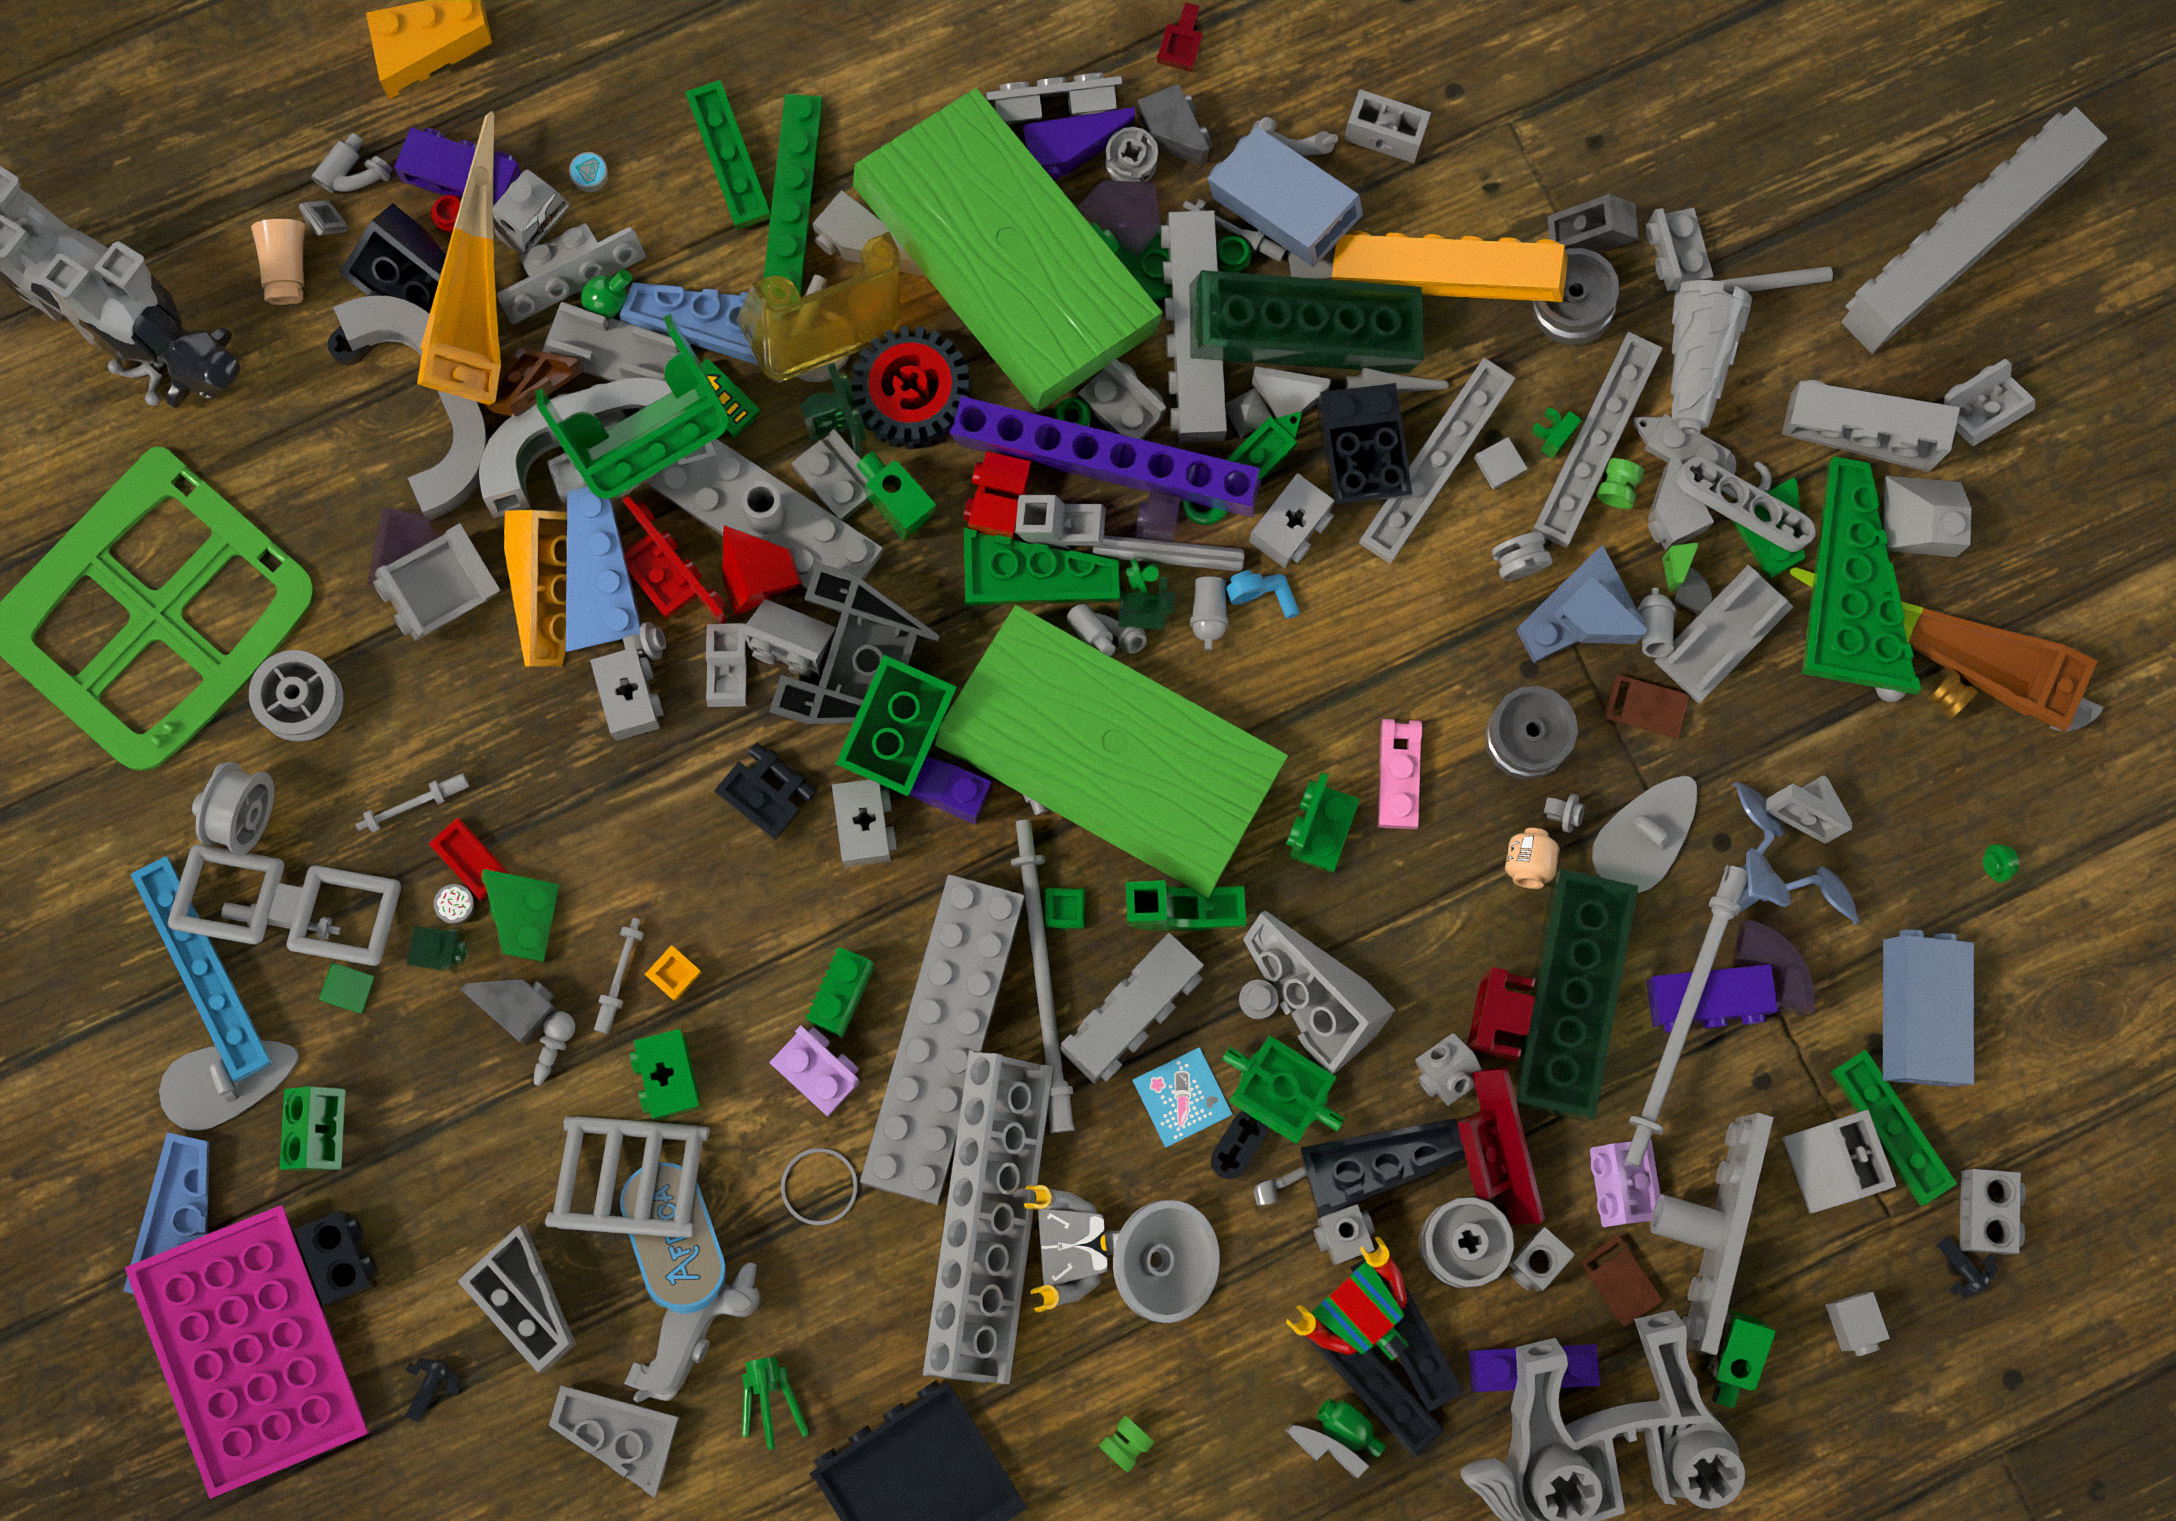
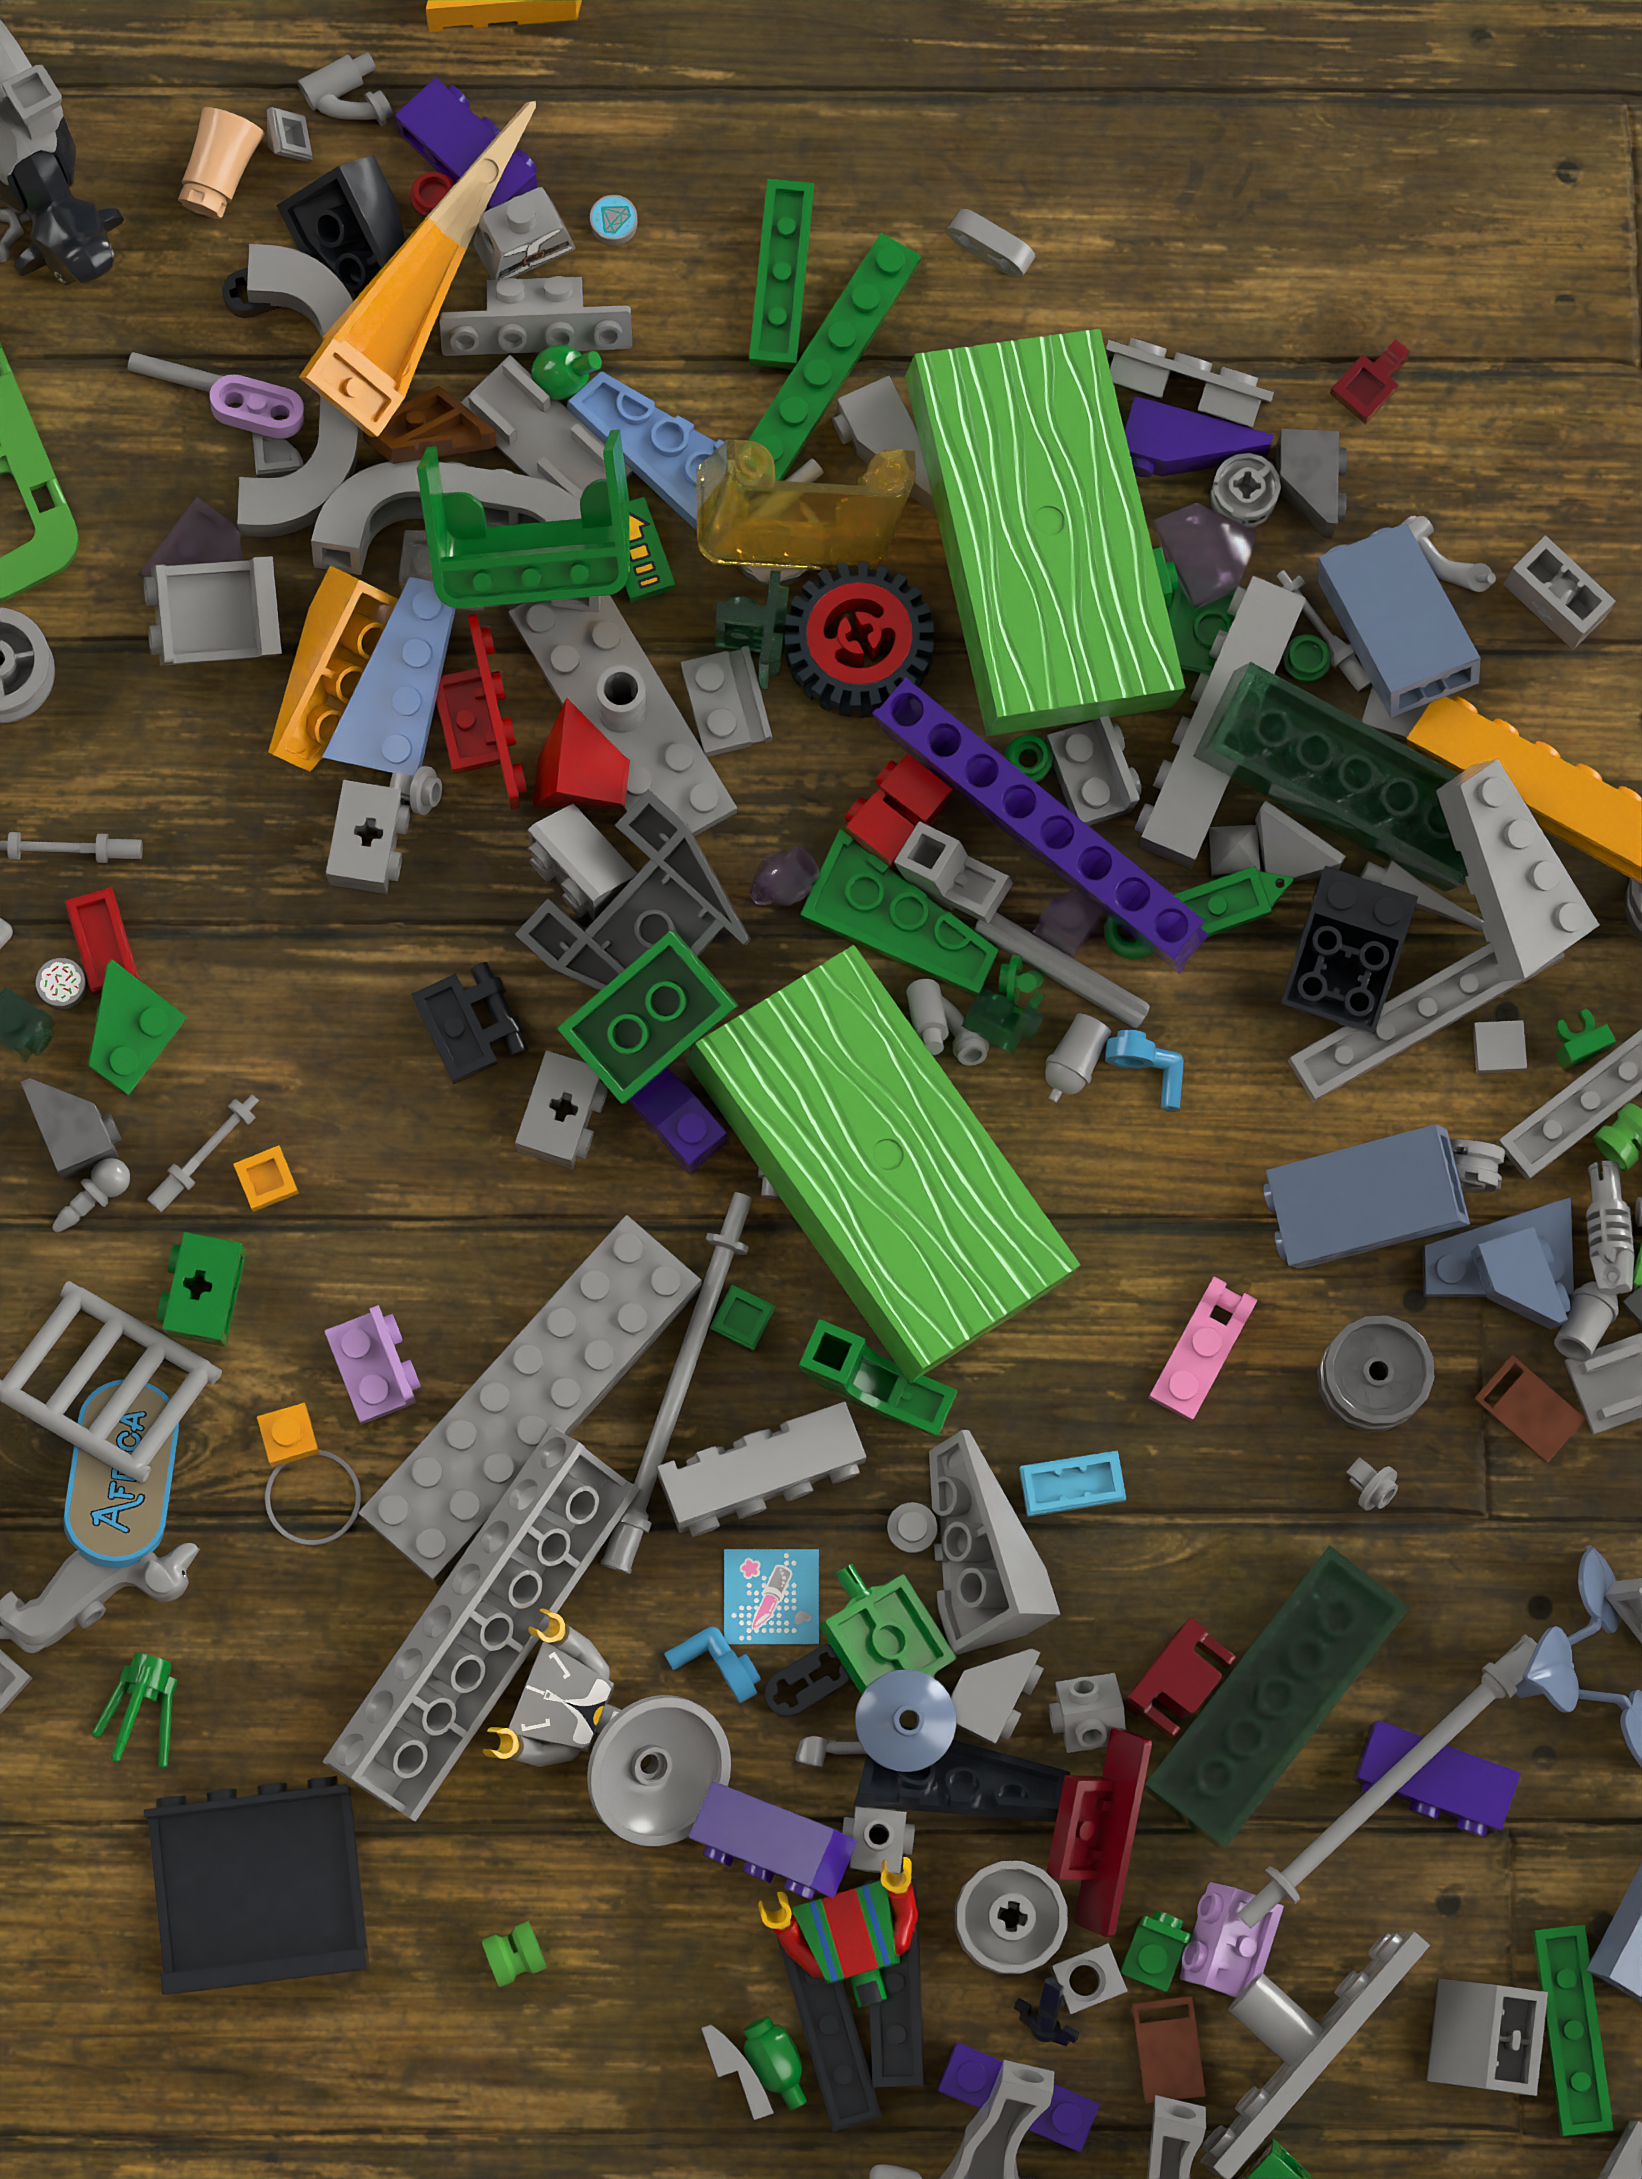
camera: 25 degrees right, 0 degrees up
light grey slope [706,624,747,707] -> none
green brick [805,947,875,1039] -> none
green torso [856,451,936,541] -> none
light grey brick [1249,473,1335,569] -> none
green bracket [1286,772,1360,873] -> none
light nougat head [1505,828,1560,889] -> none
light grey shield [1592,776,1697,894] -> none
clear purple brick [1733,920,1815,1016] -> none
none -> light grey bar [128,352,224,392]
none -> lavender plate [210,375,305,439]
none -> light grey tile [252,432,304,478]
none -> light orange plate [257,1403,320,1468]
none -> dark azure plate [664,1627,761,1704]
none -> brick [689,1781,857,1900]
none -> rock [749,847,819,906]
none -> sand blue dish [855,1670,956,1772]
none -> light grey beam [946,209,1035,278]
none -> light grey slope [951,1648,1044,1746]
none -> black piece [1014,1977,1080,2046]
none -> medium azure plate [1019,1451,1126,1517]
none -> green bracket [1119,1910,1191,1993]
none -> sand blue brick [1264,1124,1470,1269]
none -> light grey wedge [1436,759,1599,982]
none -> light grey hinge [1586,1161,1635,1296]

